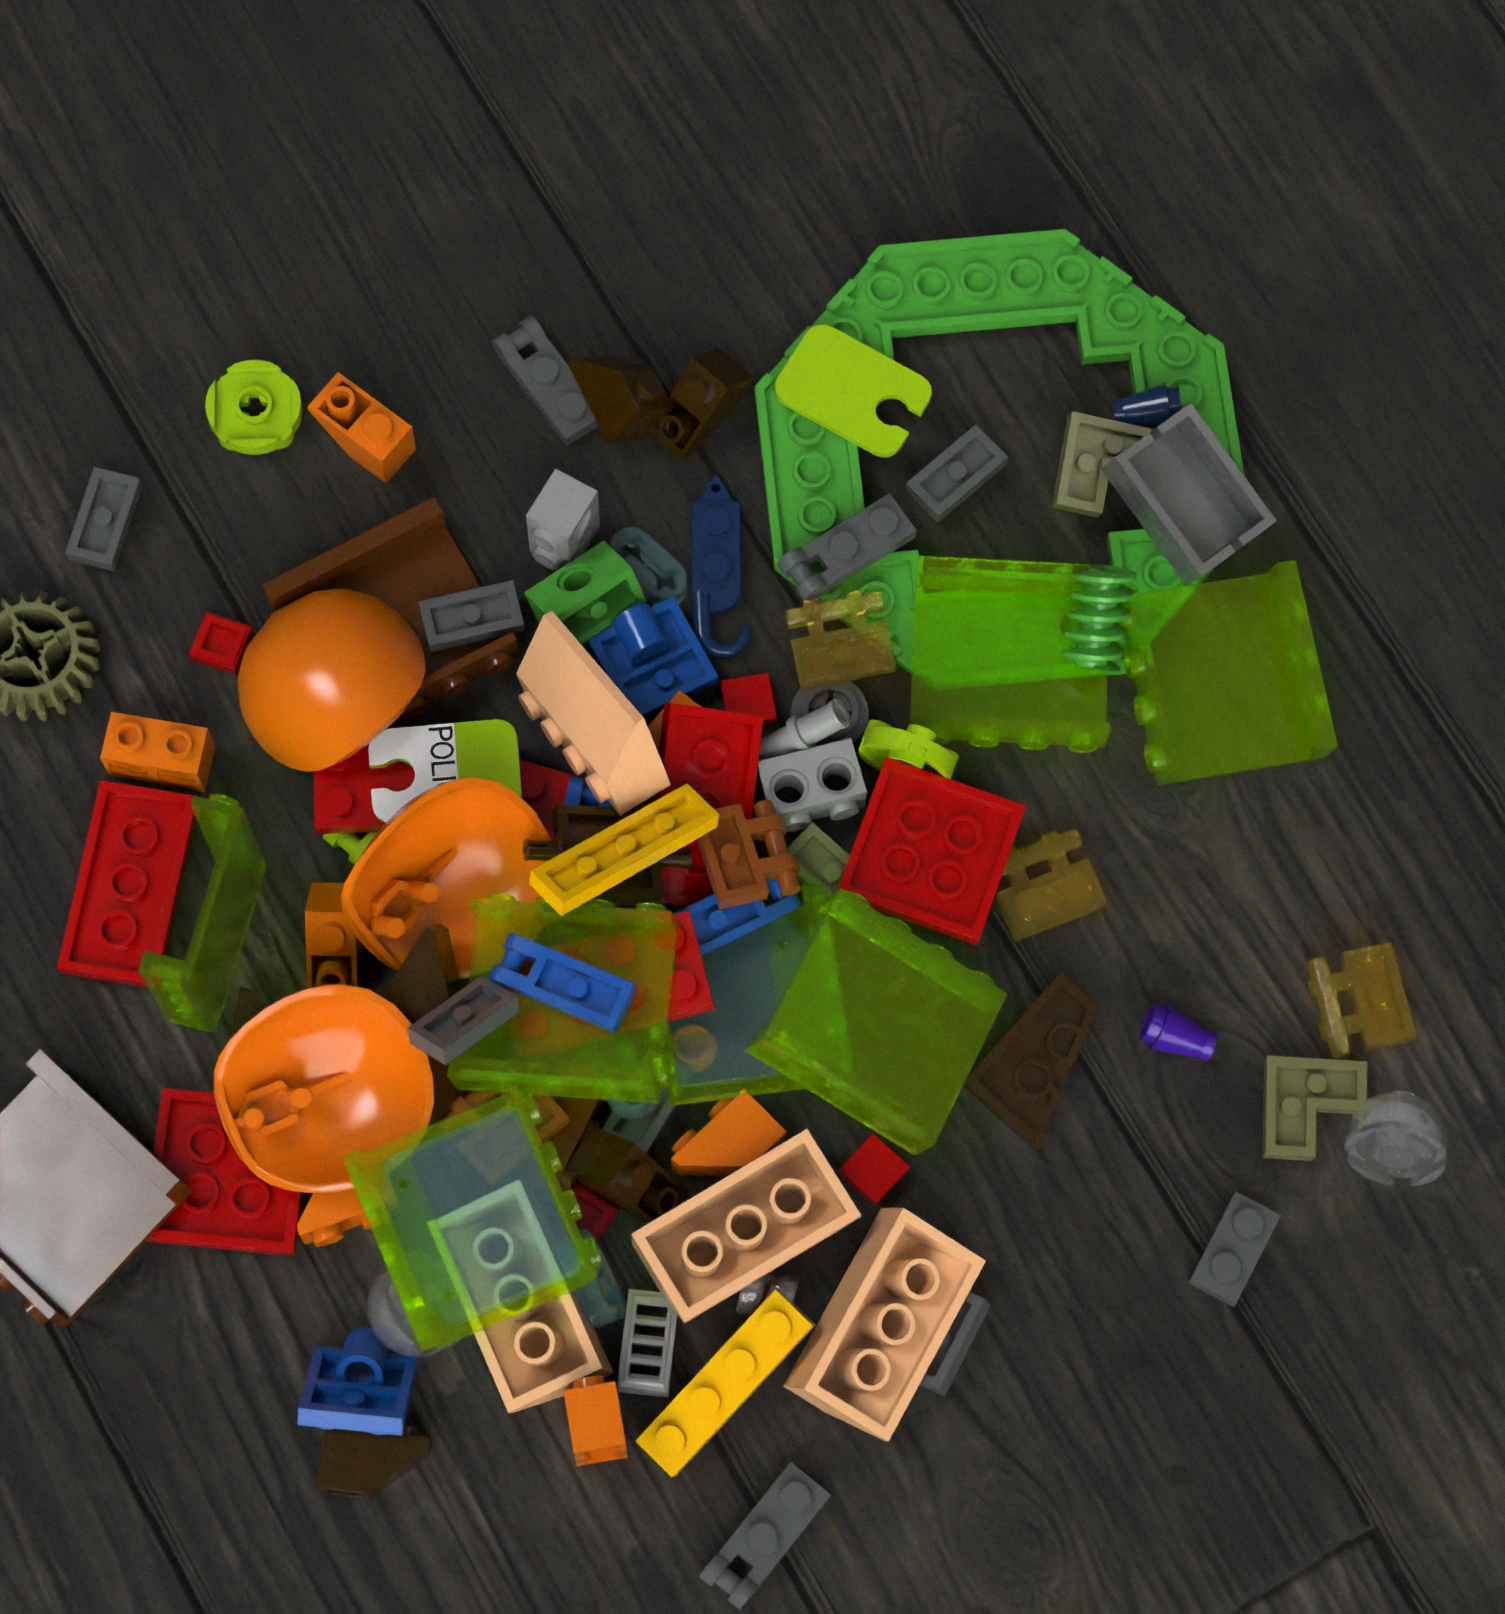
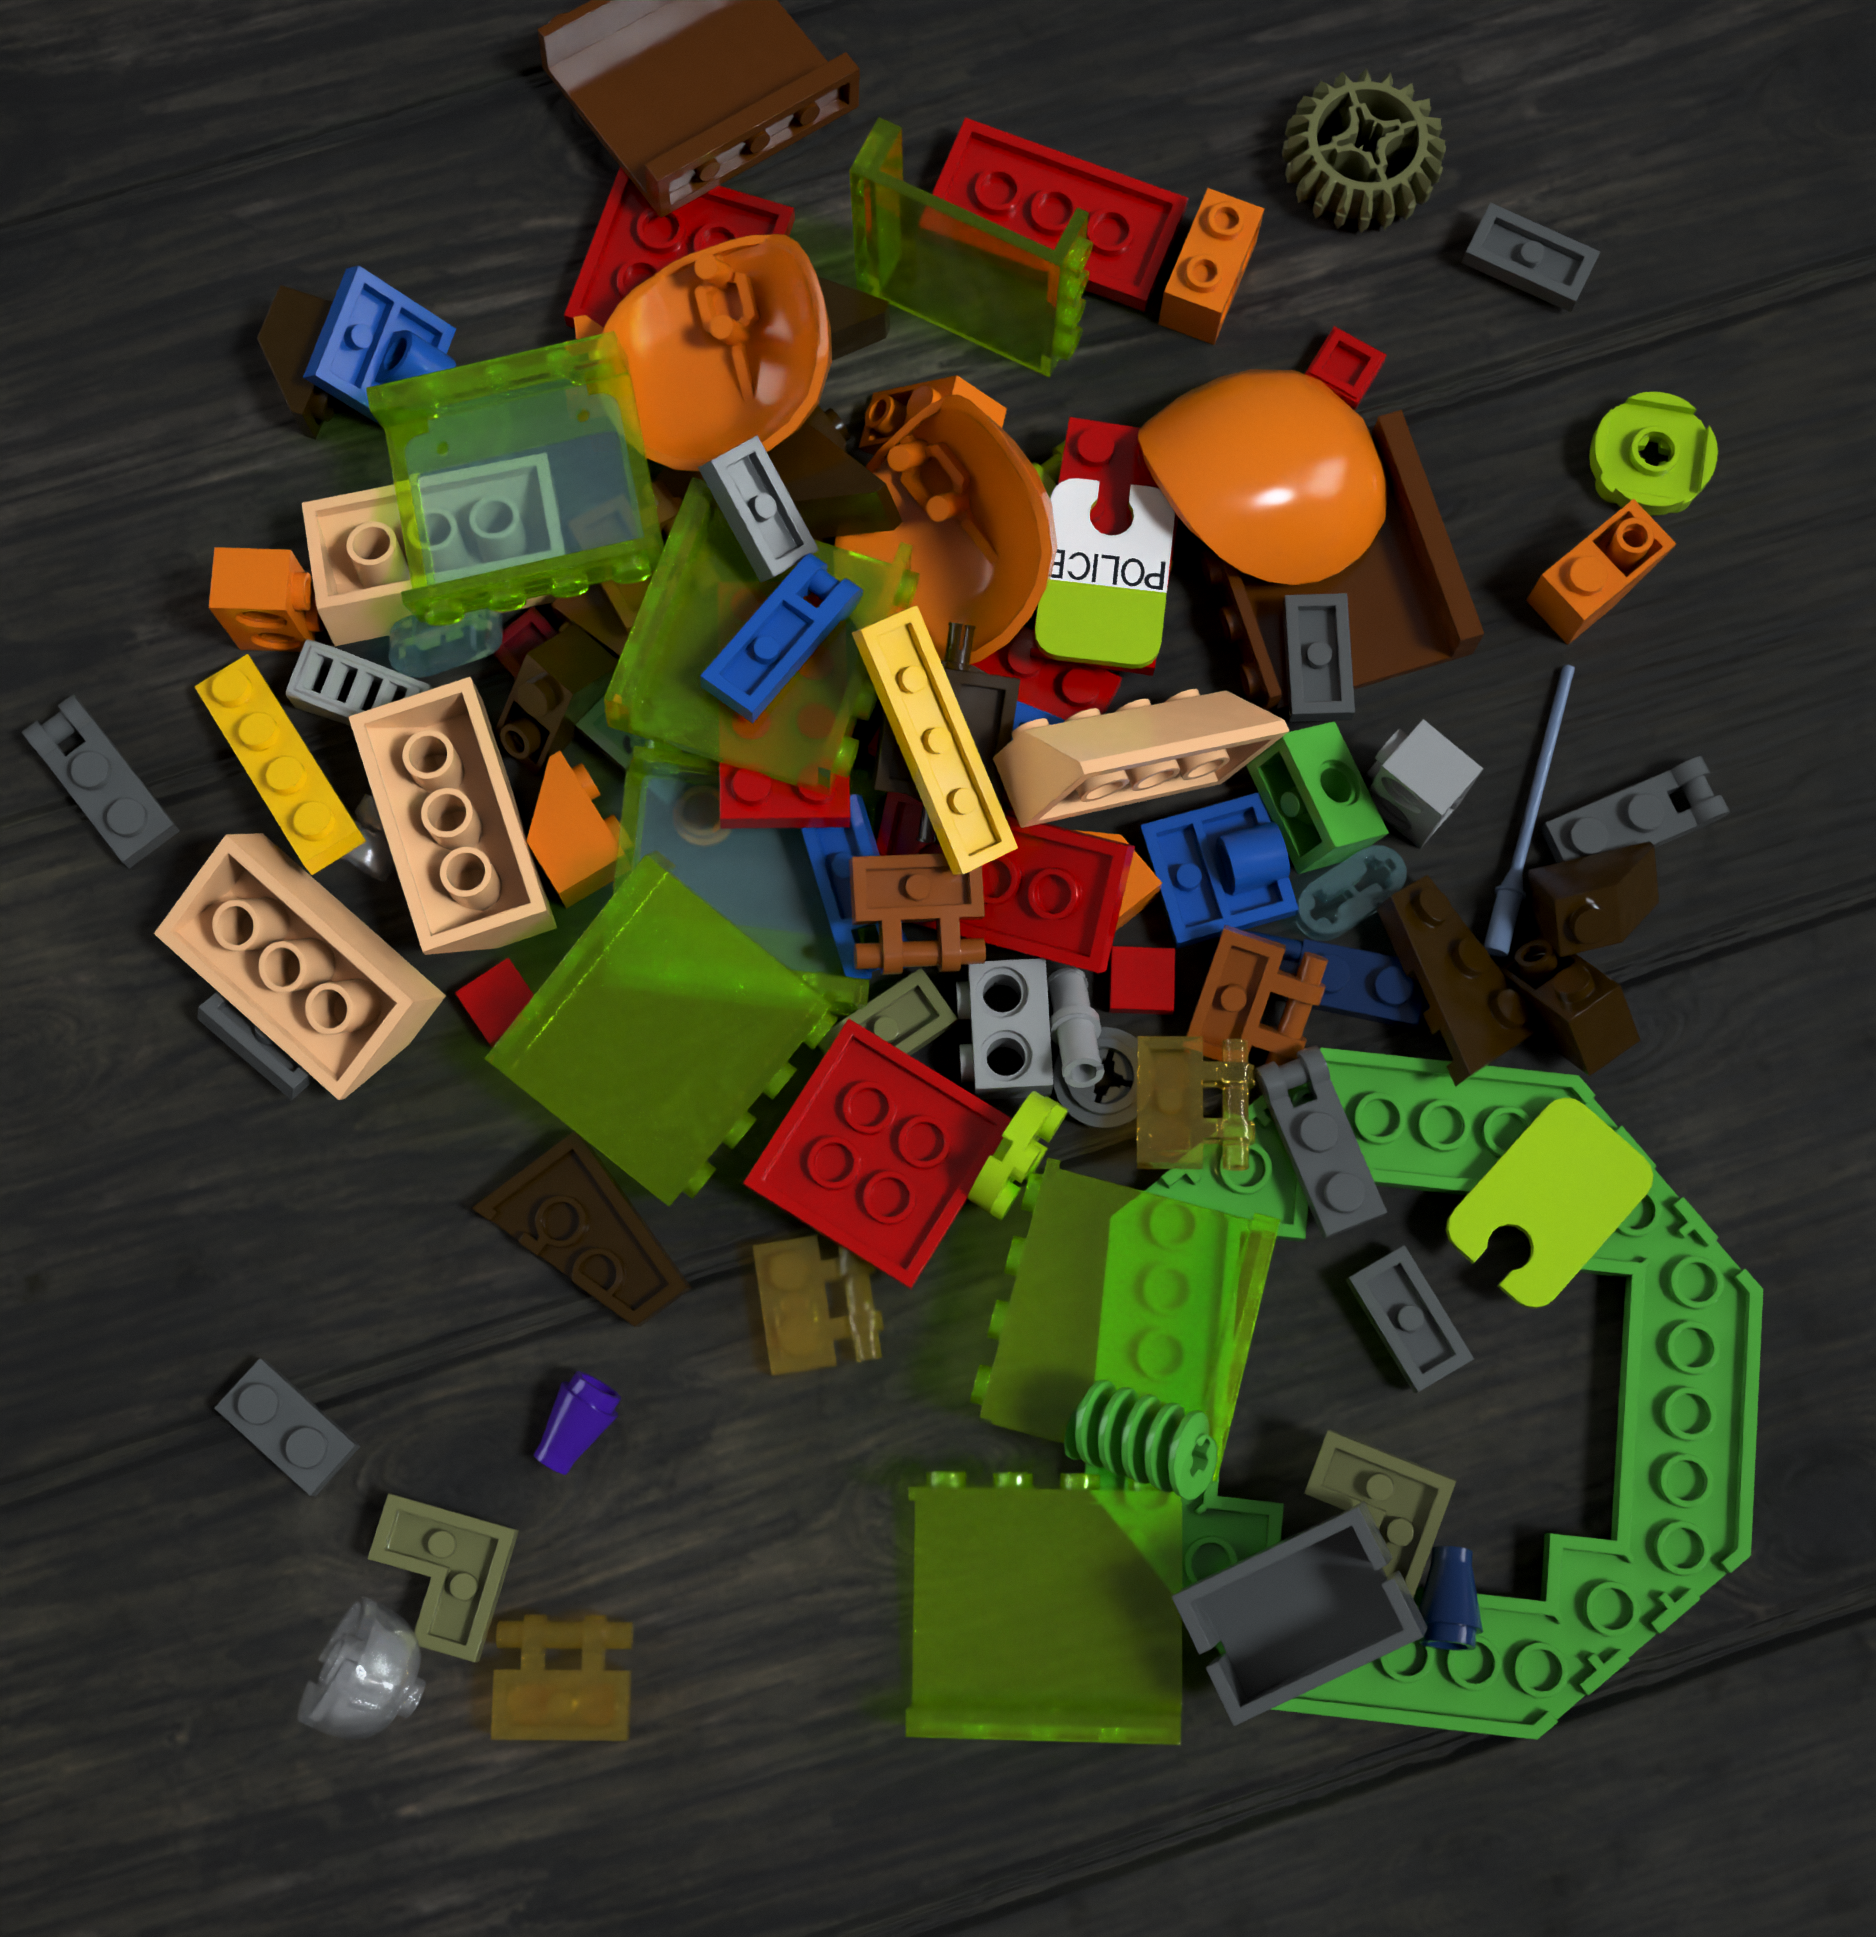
camera: 105 degrees right, 5 degrees up
none -> dark orange plate [1182,924,1329,1069]
none -> dark brown wing [1376,875,1543,1087]
none -> sand blue piece [1484,665,1575,958]

